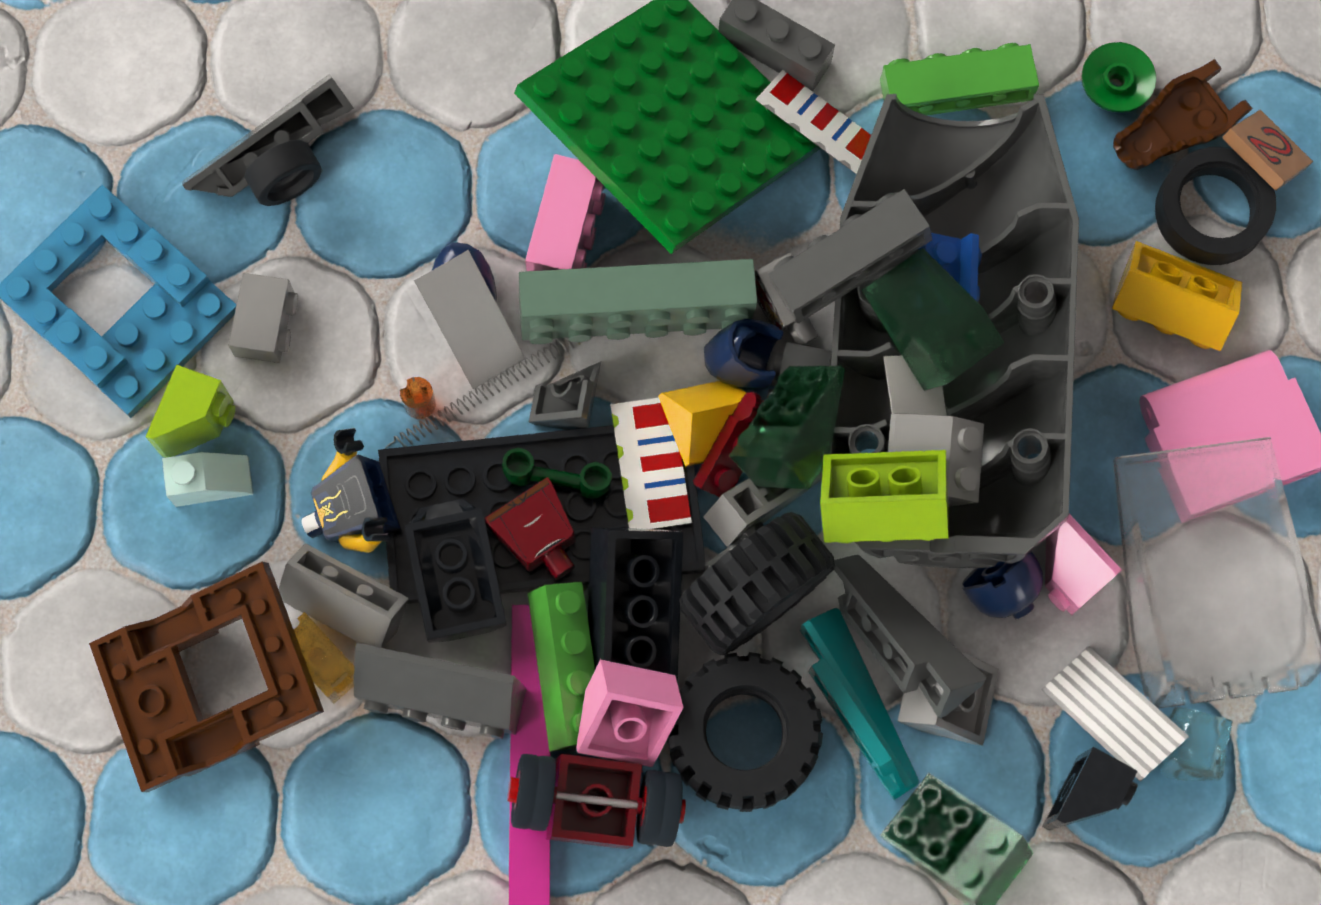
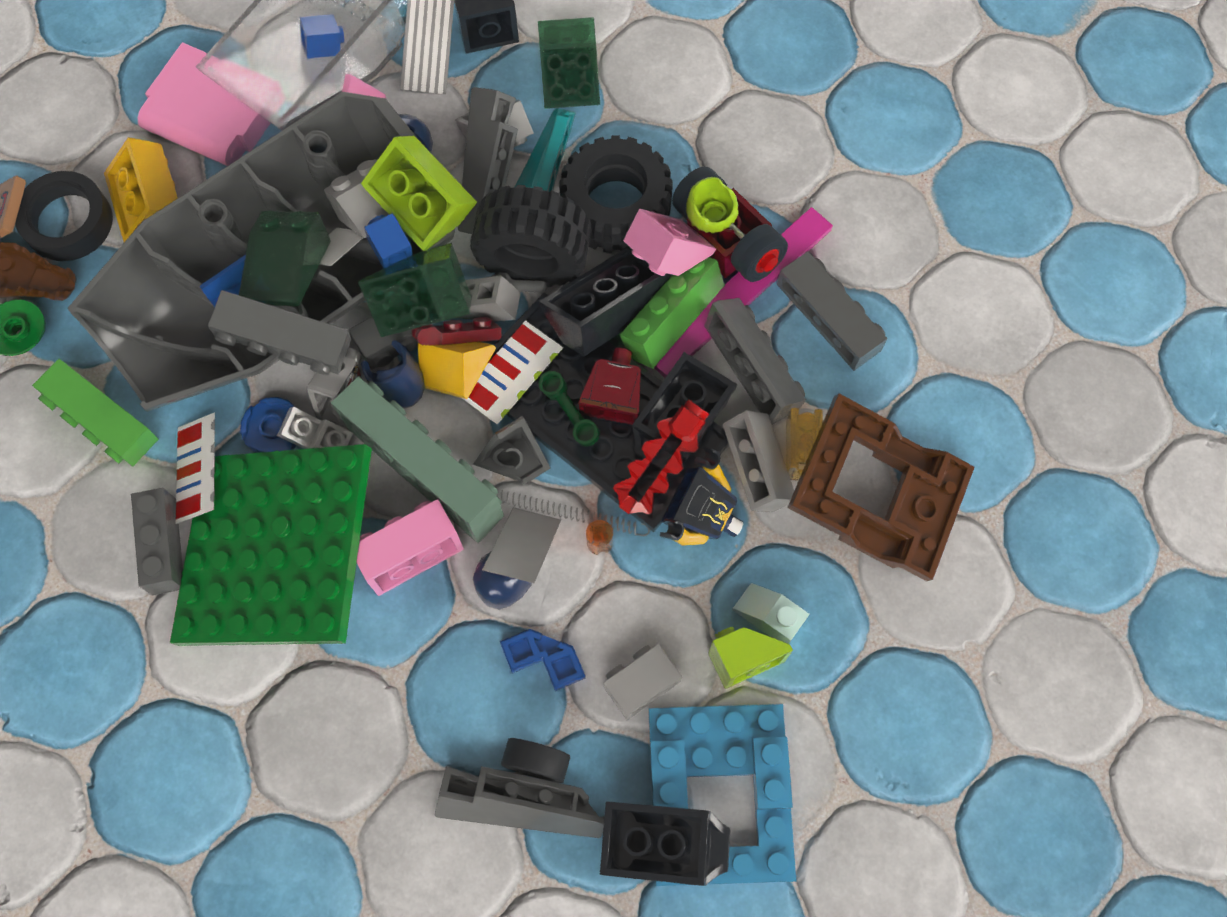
camera: 130 degrees left, 5 degrees down
none -> blue tile [240,397,297,453]
none -> white slope [277,407,353,449]
none -> blue brick [300,14,345,59]
none -> blue brick [364,213,412,270]
none -> blue tile [499,629,586,691]
none -> black slope [600,802,731,886]
none -> red sword [613,399,709,515]
none -> lime hair [686,177,739,234]
none -> dark grey brick [777,251,887,371]

